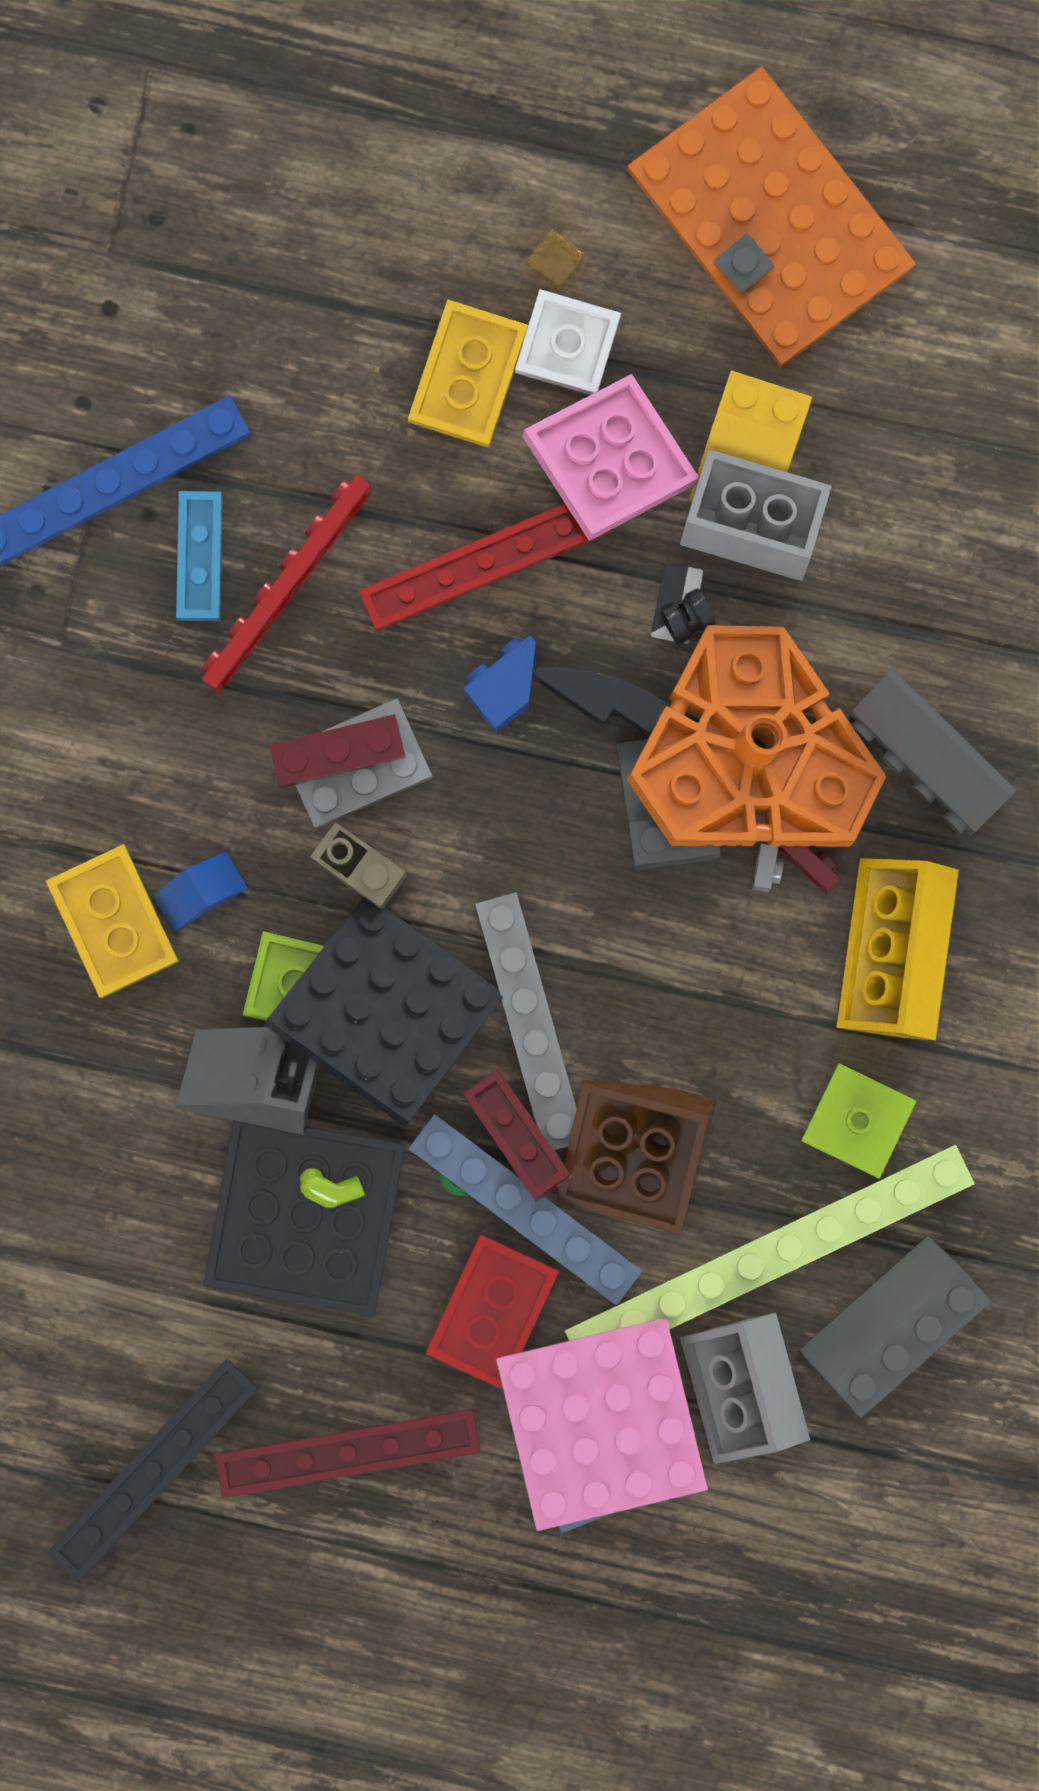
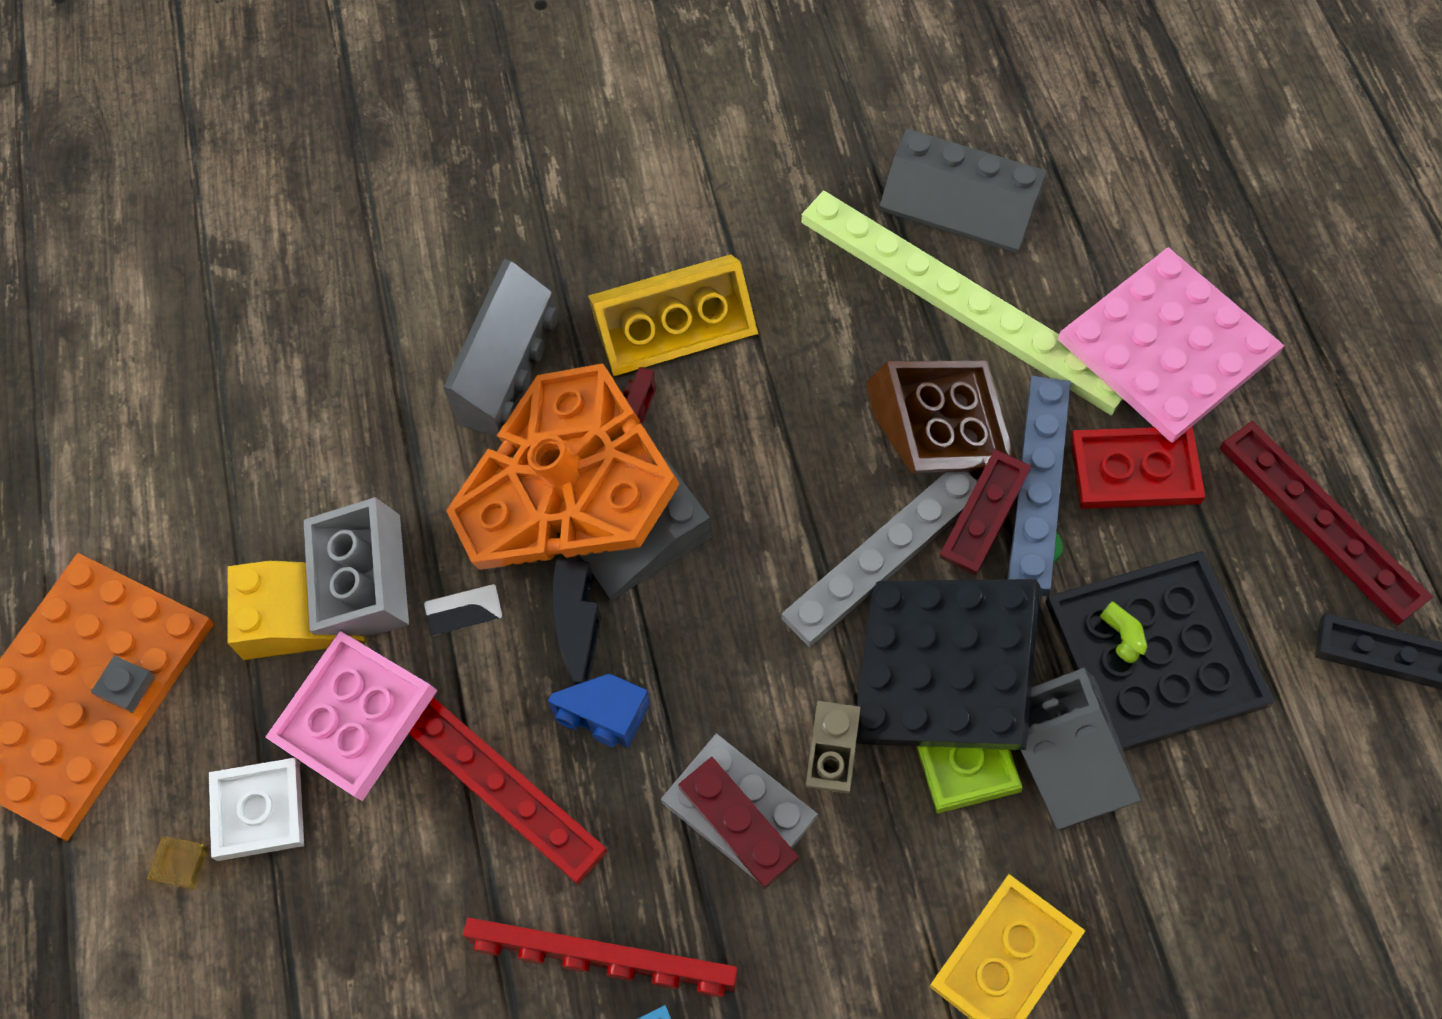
camera: 115 degrees left, 20 degrees down
blue slope [152,852,248,933] -> none
yellow plate [408,299,528,448] -> none
black wheel [659,588,716,645] -> none
light grey slope [680,1313,810,1464] -> none
light grey plate [751,843,784,893] -> none
lime plate [801,1063,917,1179] -> none

